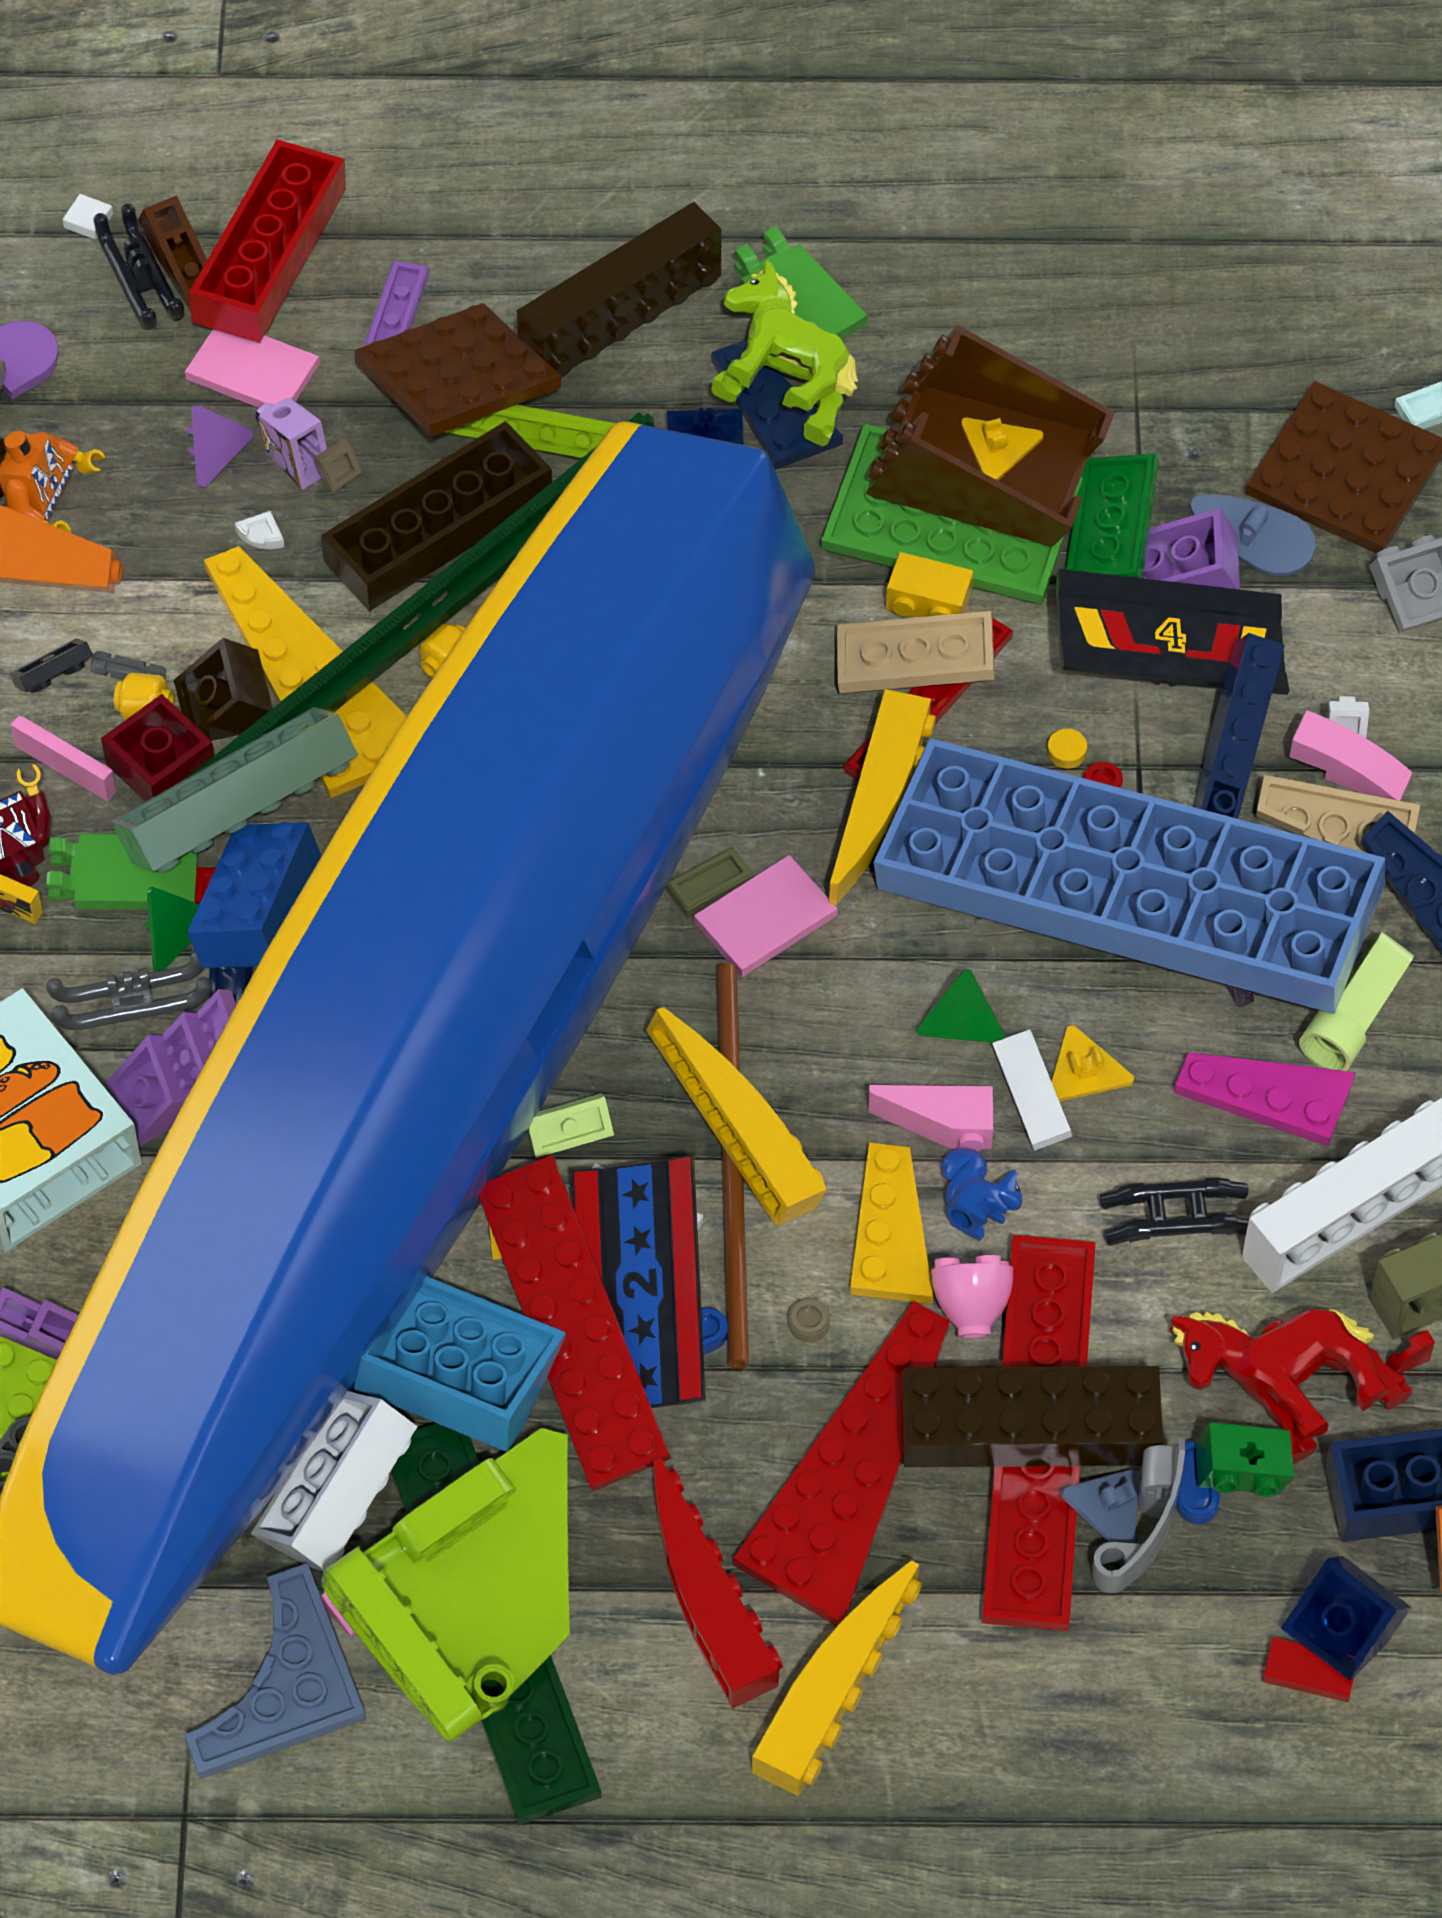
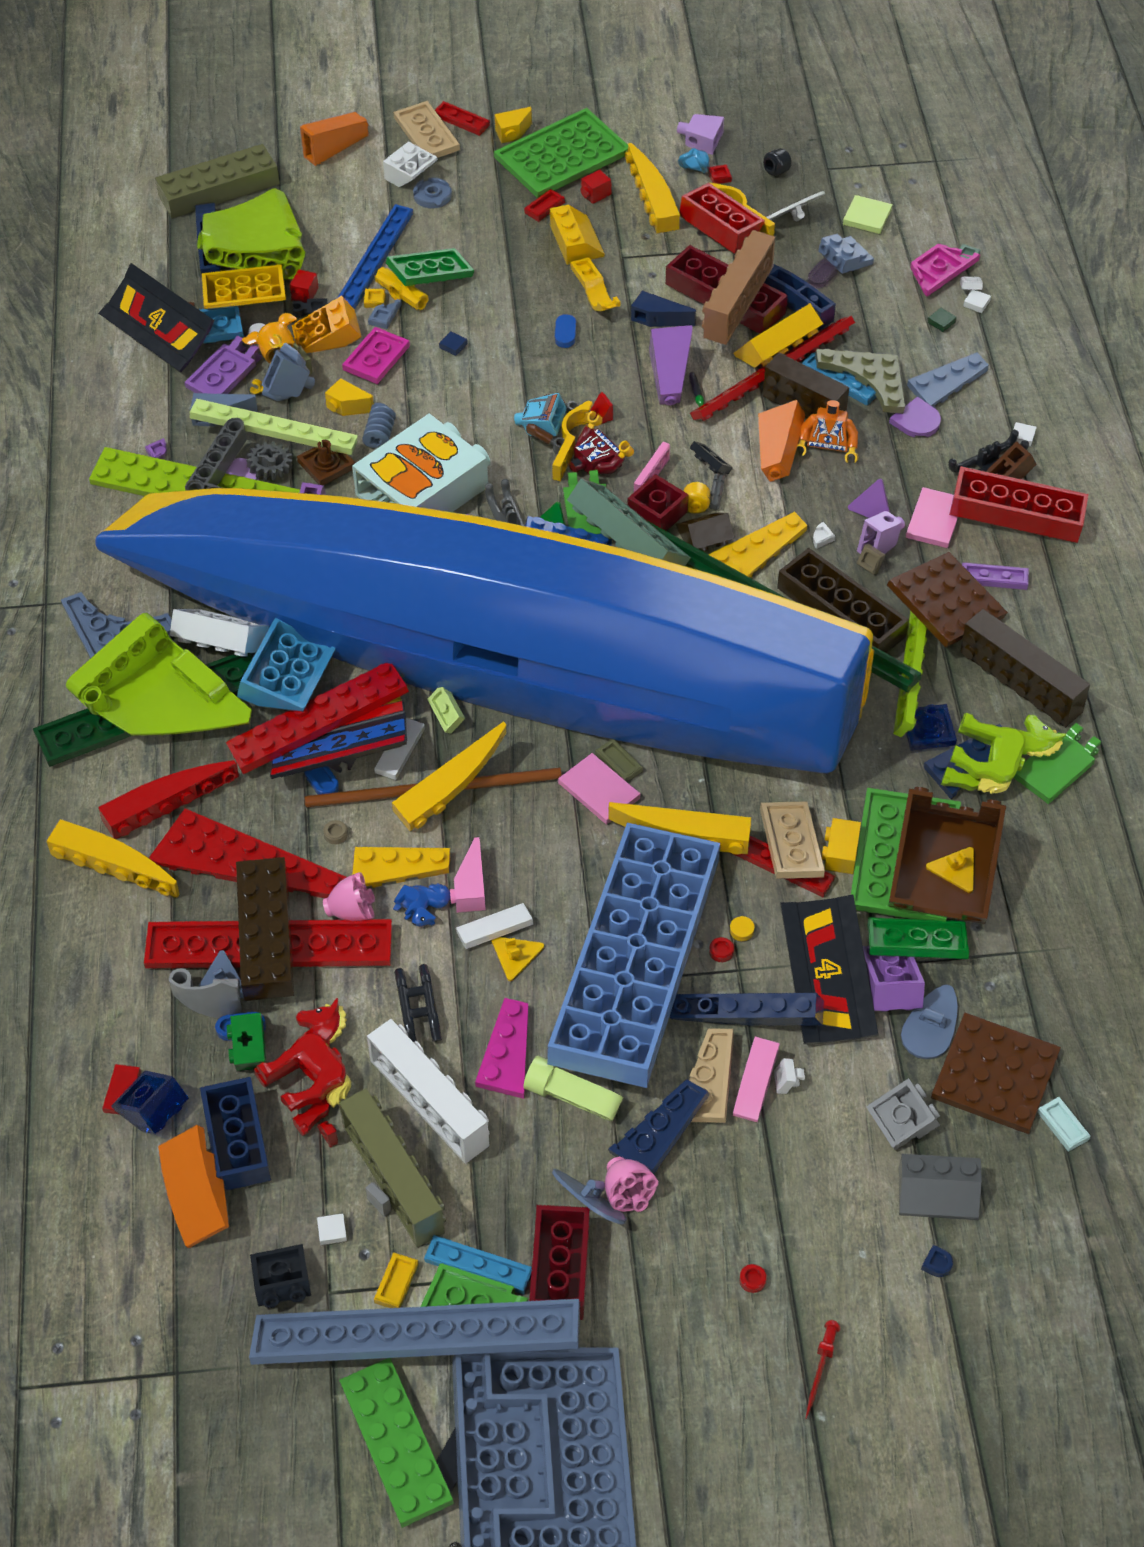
camera: 85 degrees right, 5 degrees down
green piece [917,969,1006,1043] -> none

